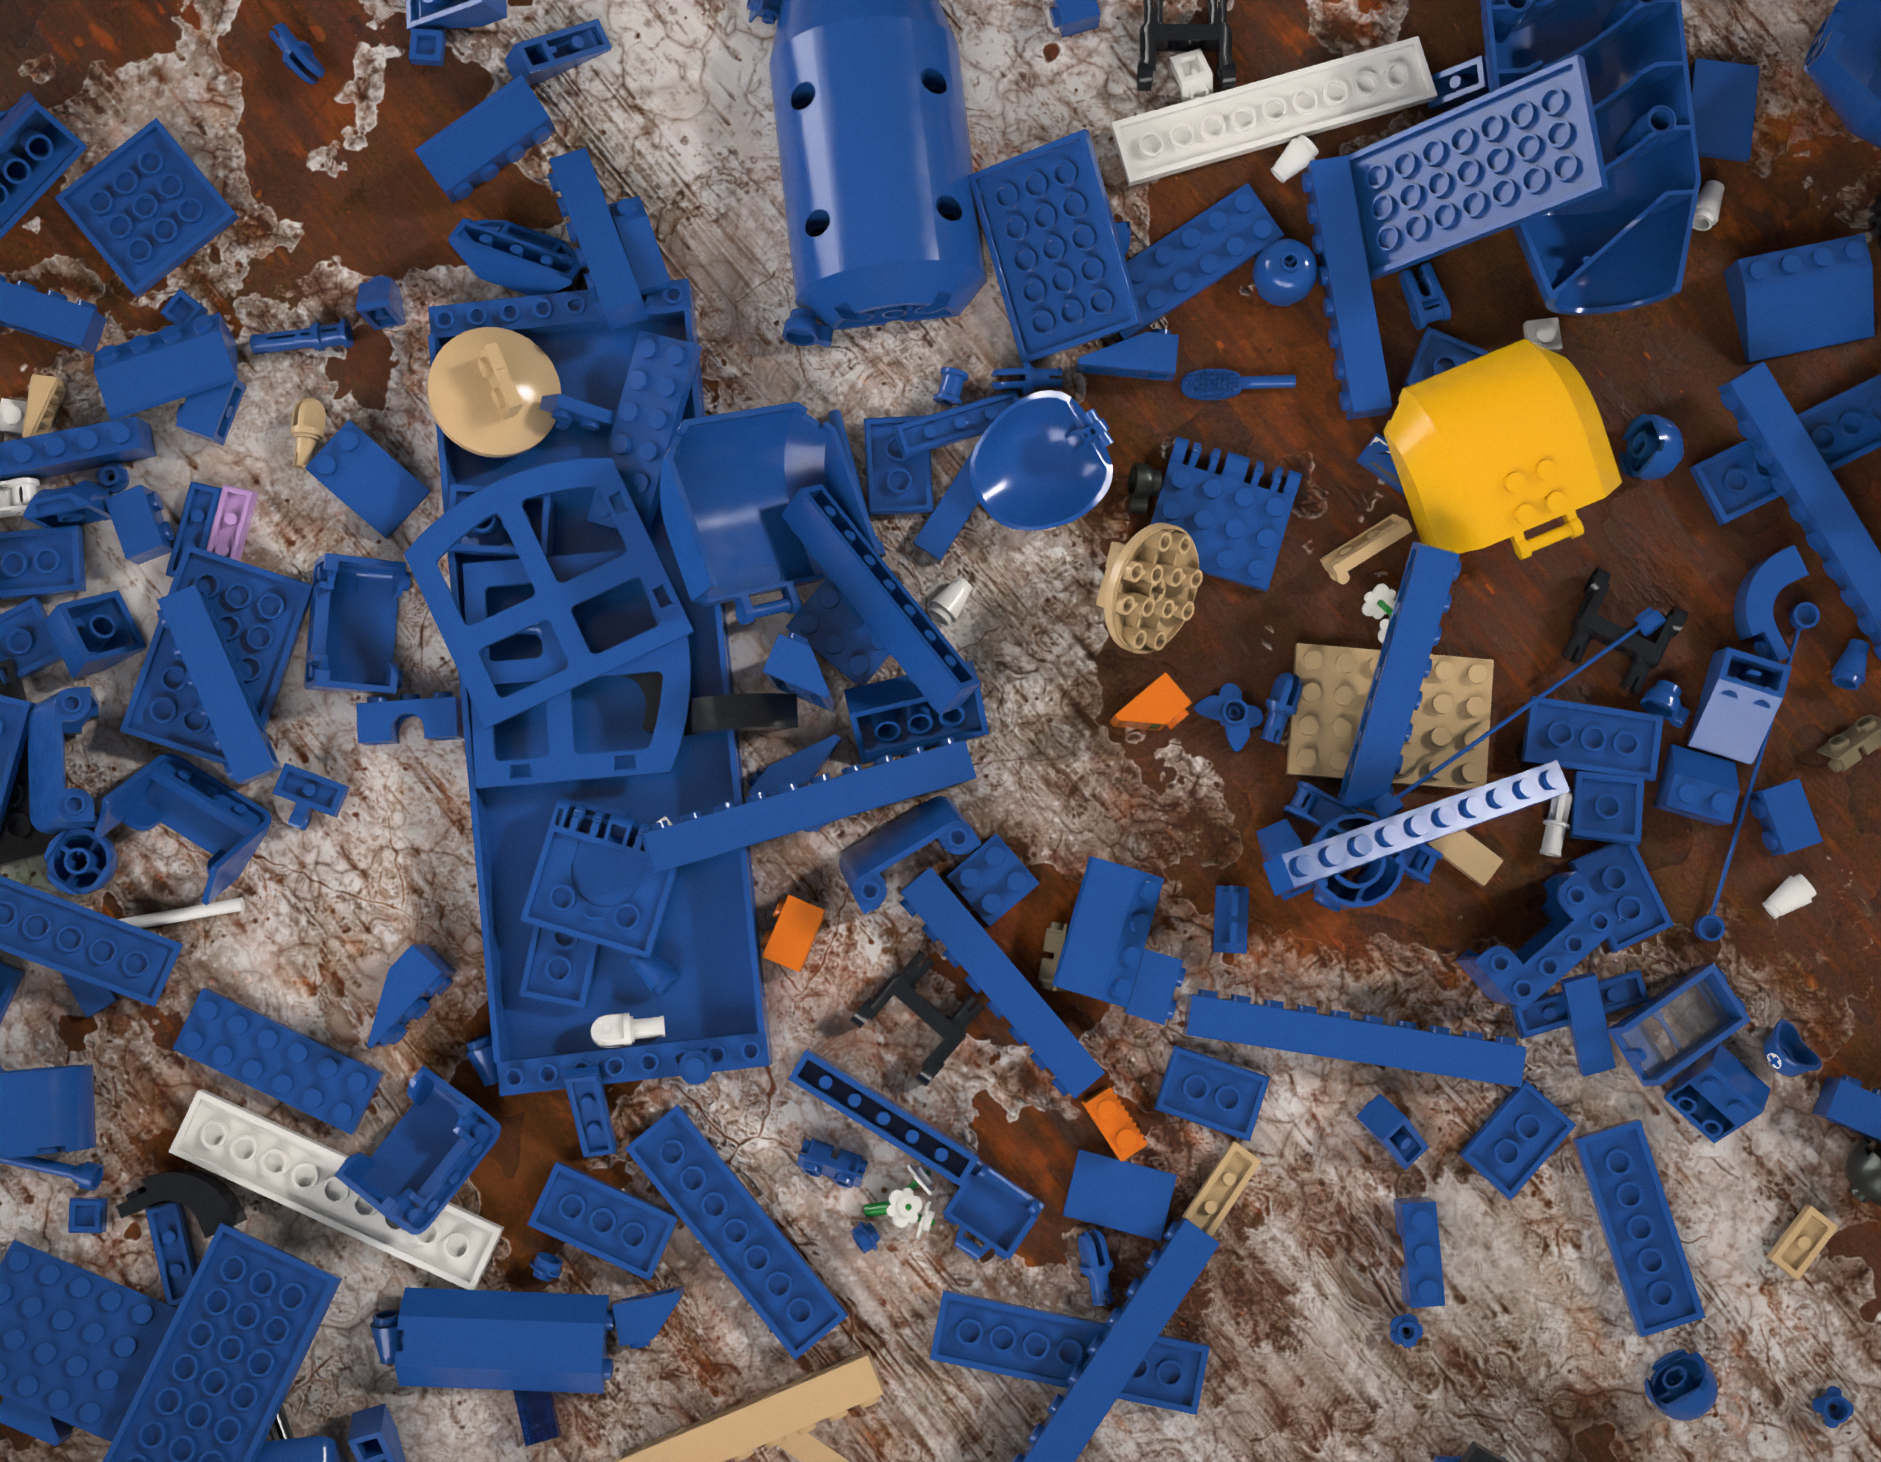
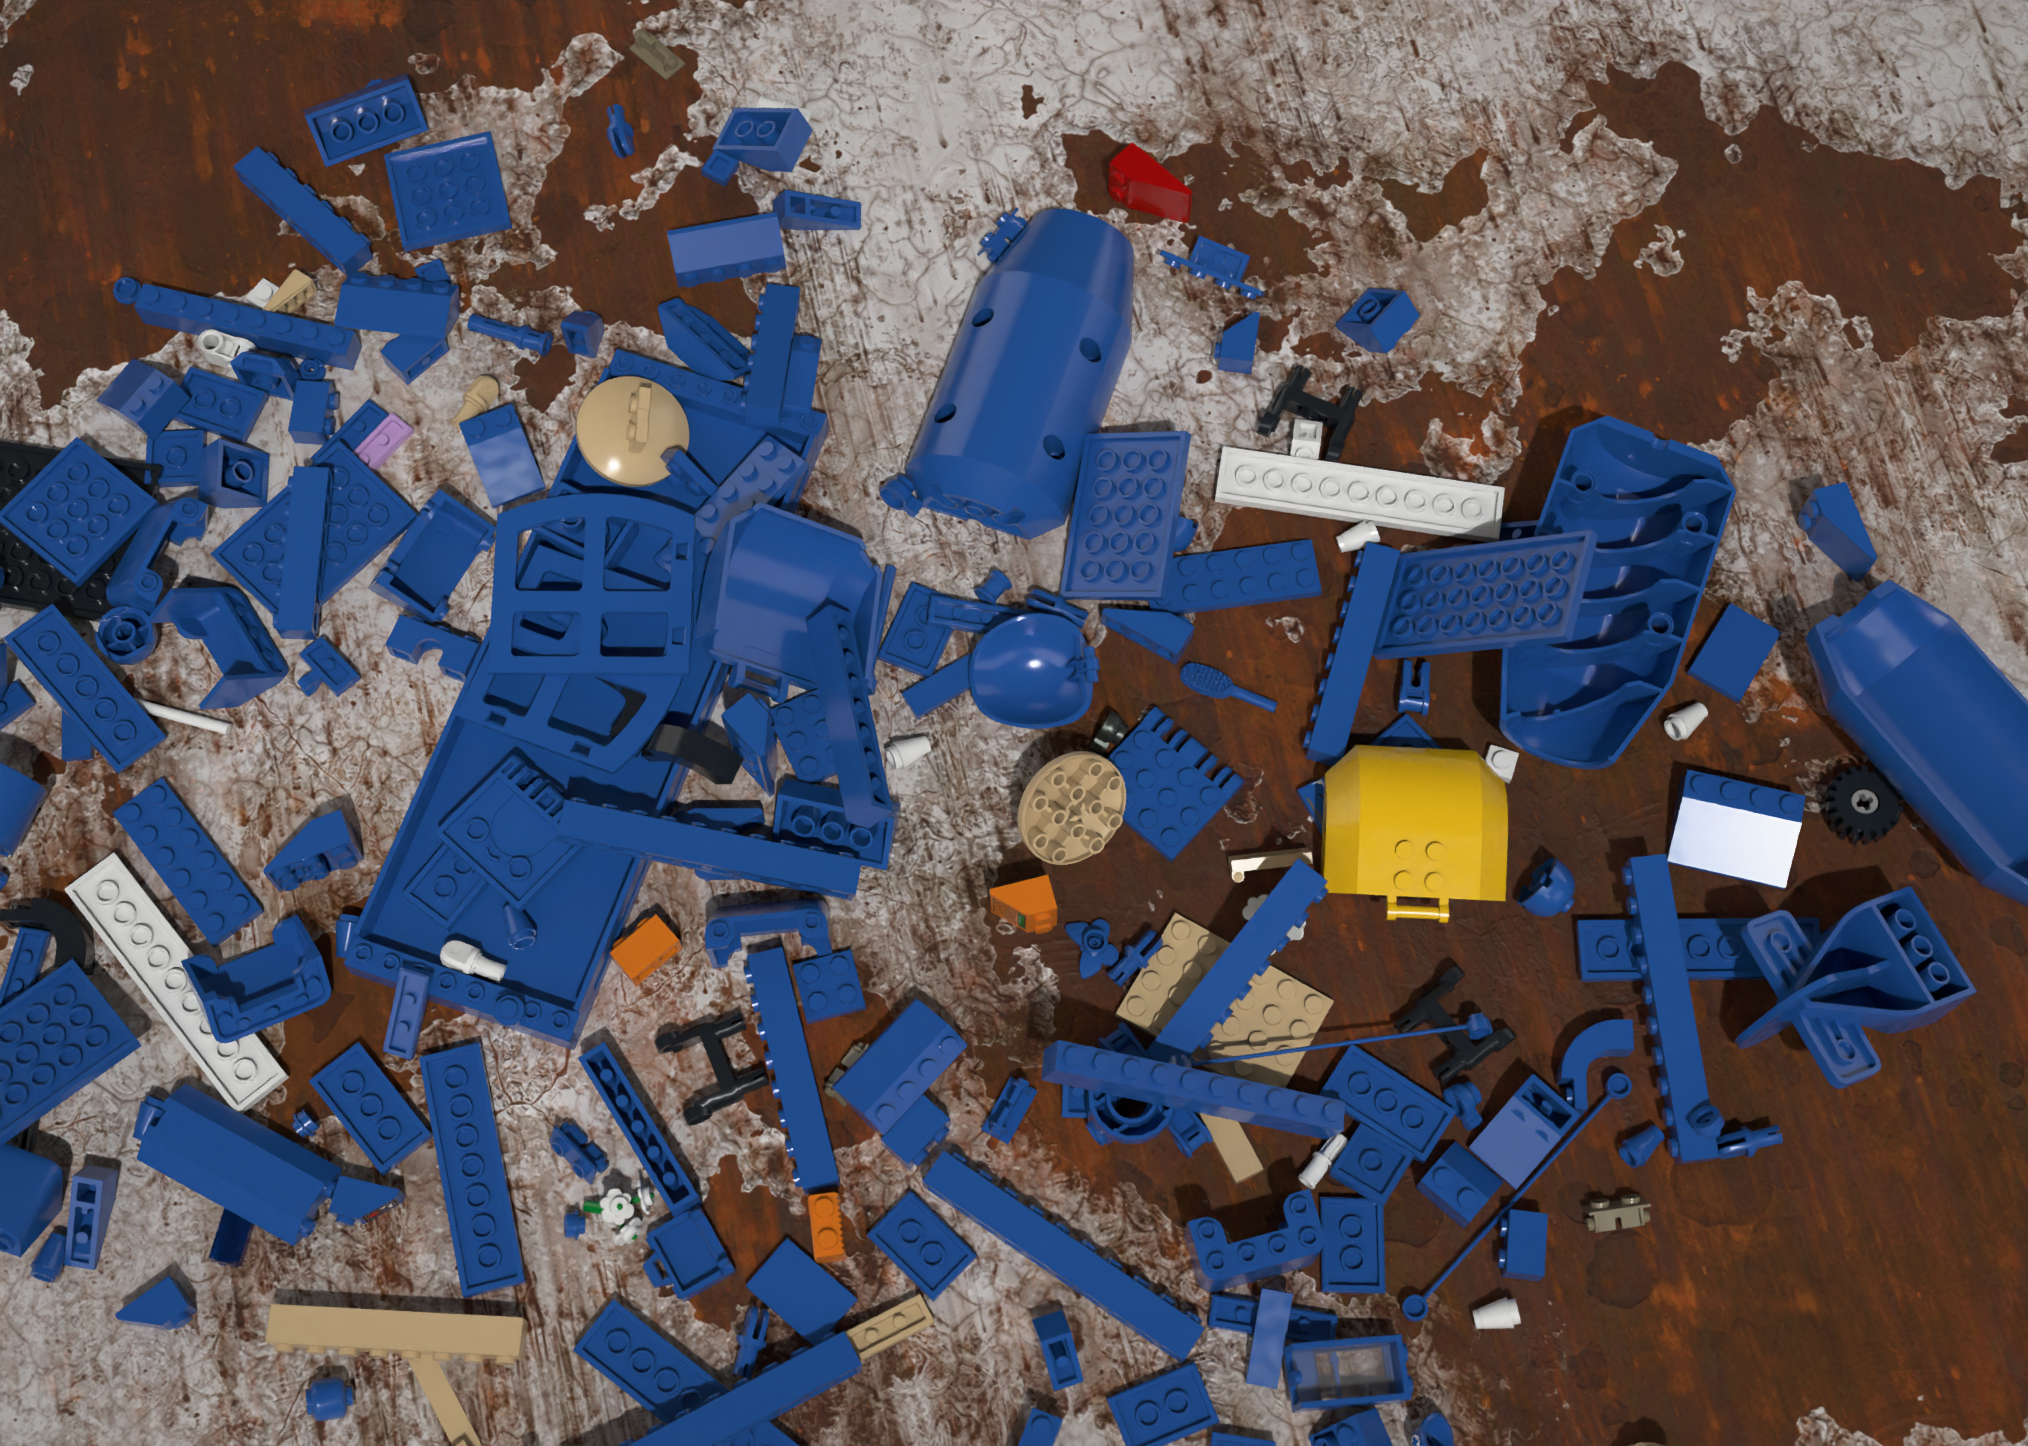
camera: 25 degrees right, 15 degrees down
blue cylinder [1251,238,1318,307] -> none

